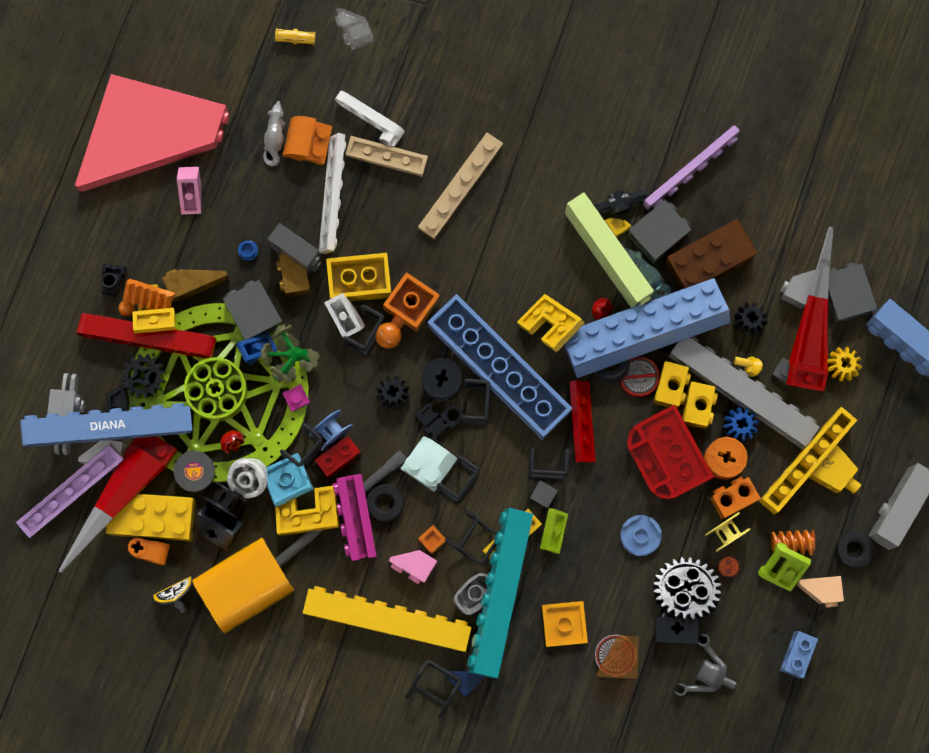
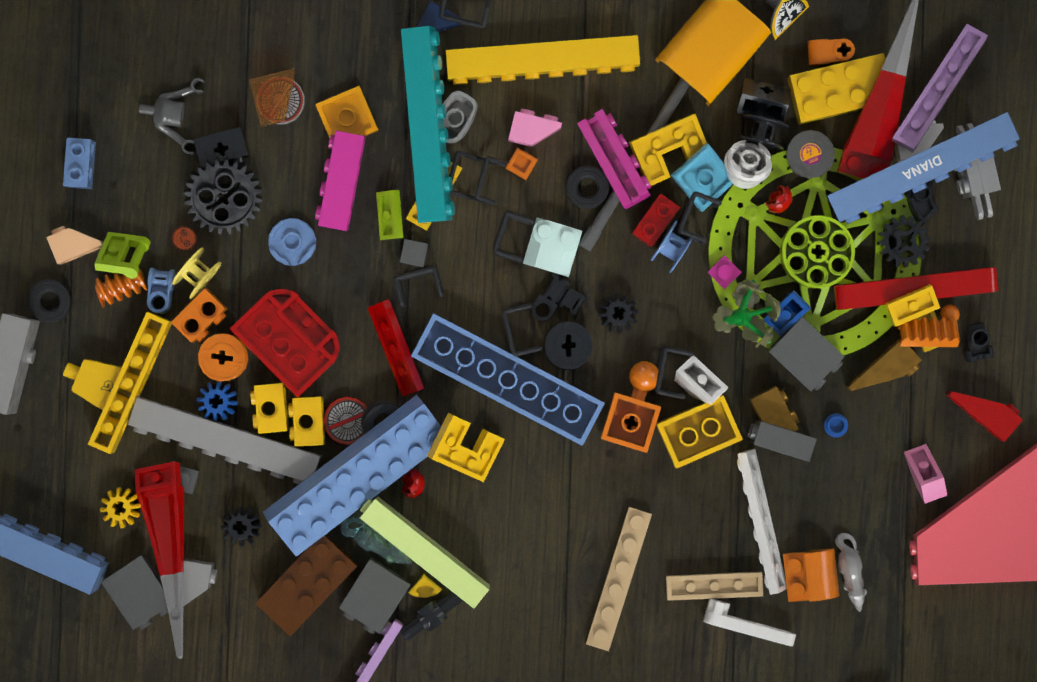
camera: 165 degrees right, 10 degrees up
yellow plate [734,356,763,377] -> none
none -> medium blue piece [147,267,175,314]
none -> dark pink brick [315,130,366,231]
none -> red slope [945,391,1023,442]

